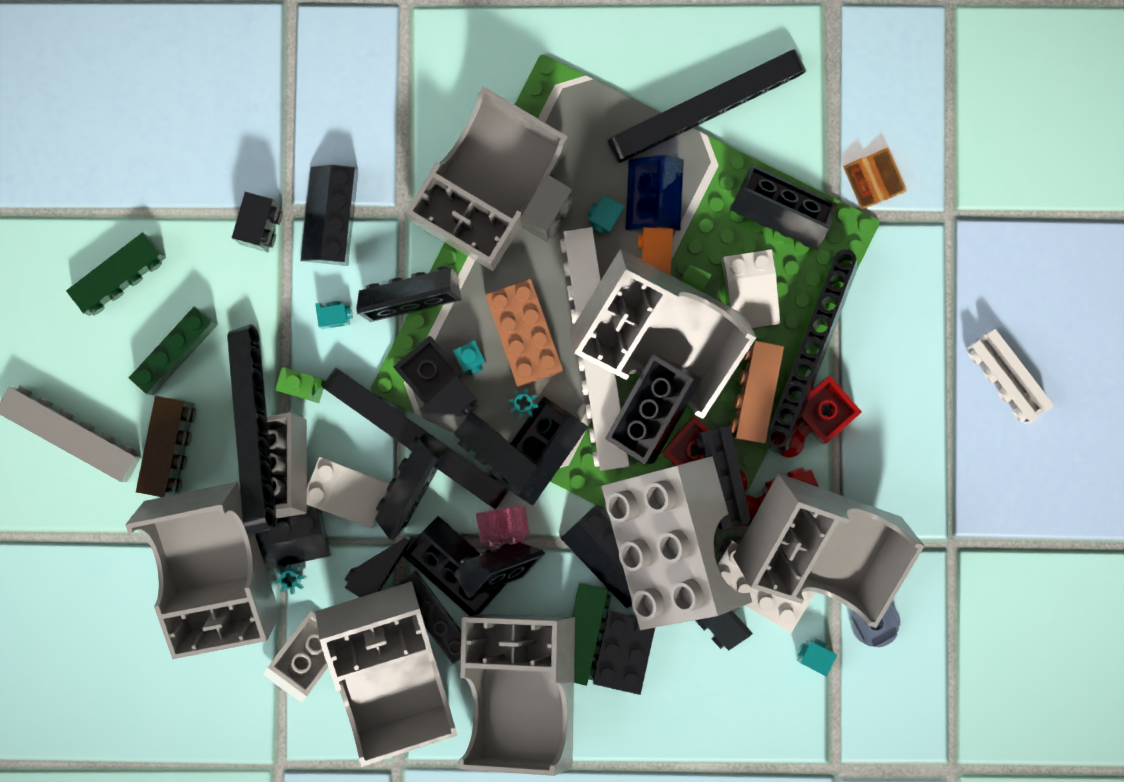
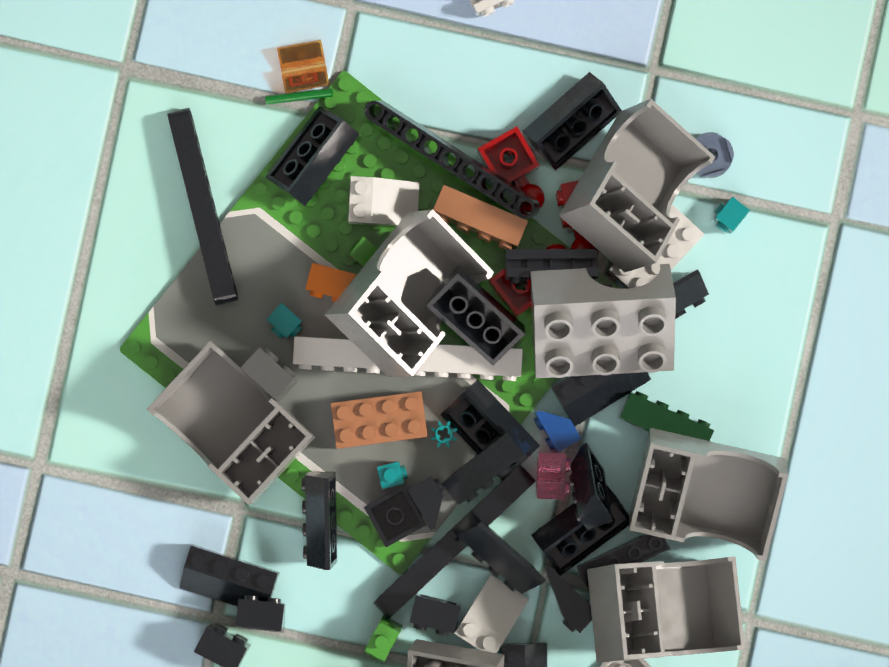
camera: 80 degrees left, 0 degrees up
teal brick [315,301,353,329] -> none
black brick [592,610,655,695] -> none
clear blue slope [625,154,684,232] -> none
none -> black slope [235,595,286,633]
none -> green piece [265,88,333,105]
none -> black brick [409,593,461,636]
none -> black slope [522,72,622,171]
none -> blue slope [533,410,581,453]

